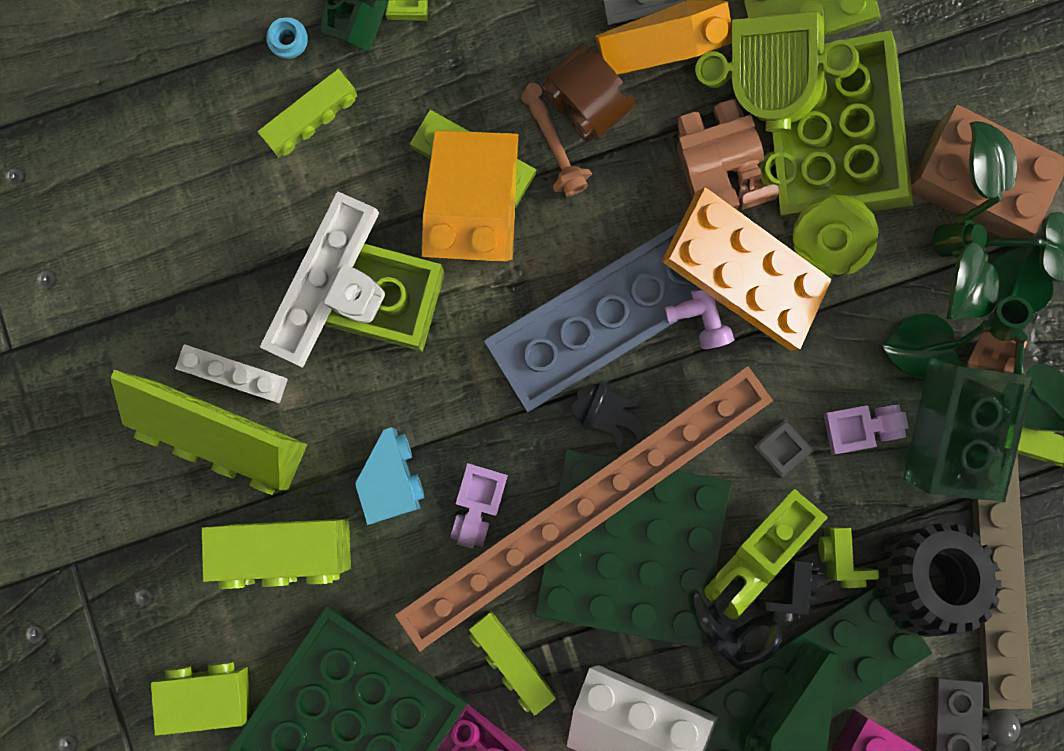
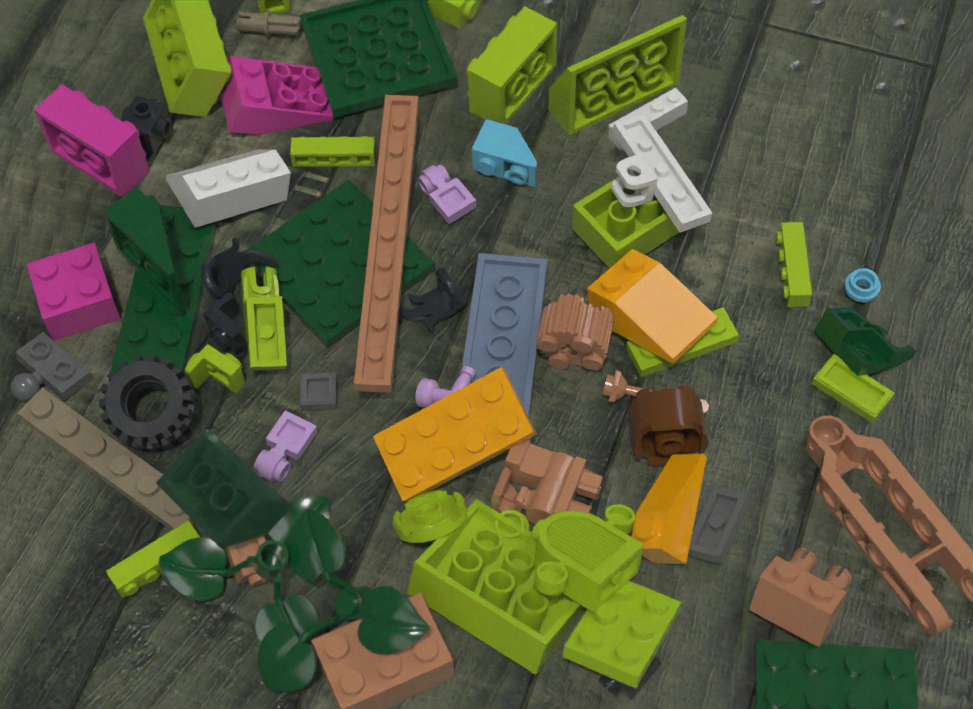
camera: 130 degrees right, 25 degrees down
none -> nougat brick [536,294,614,370]

